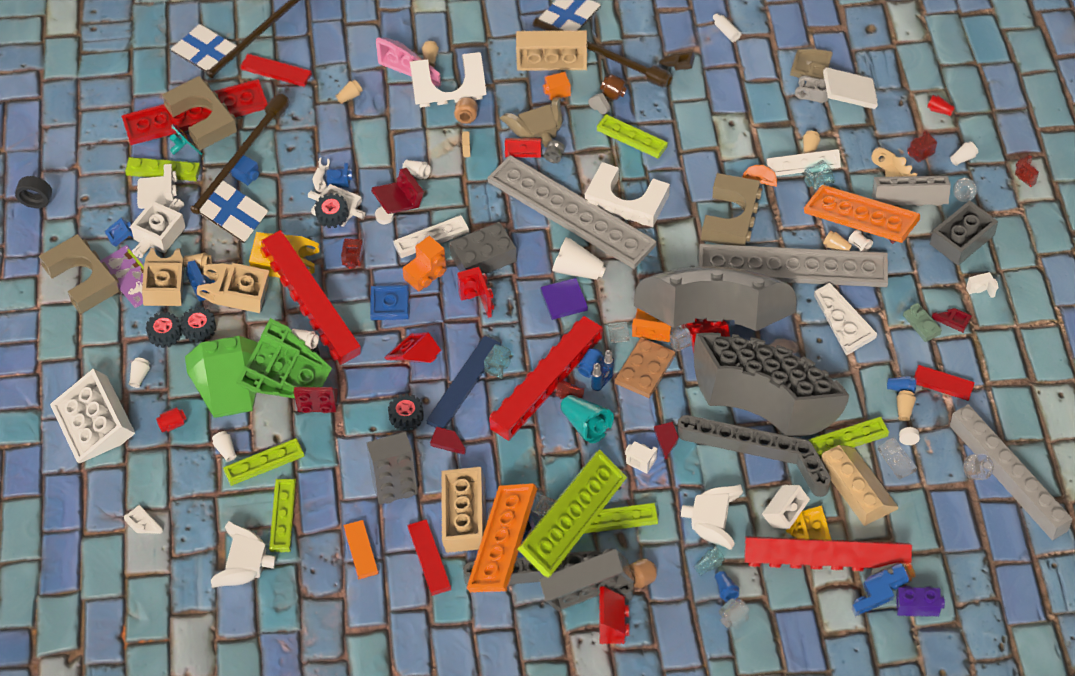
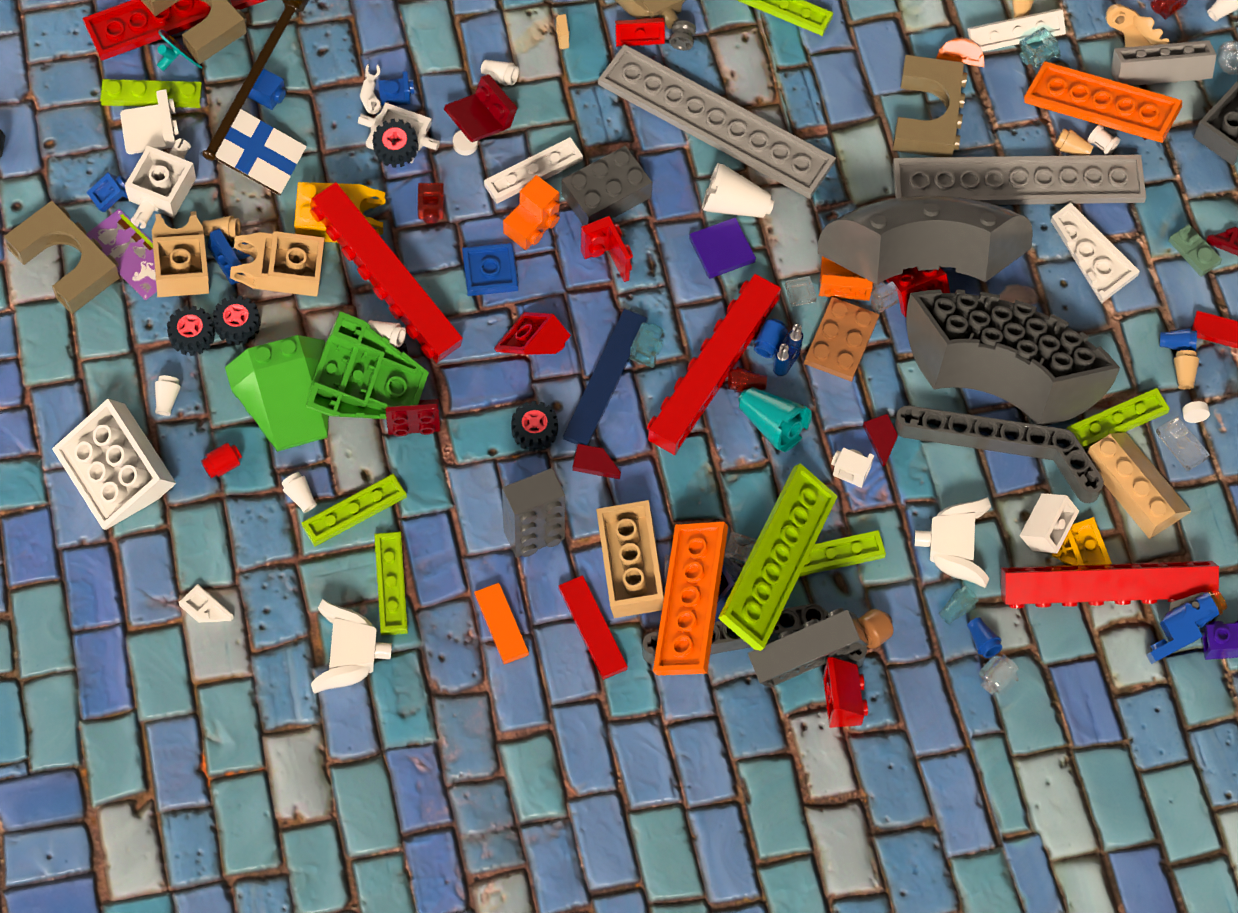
camera: 10 degrees left, 10 degrees up
white arch [585,162,670,227] -> none

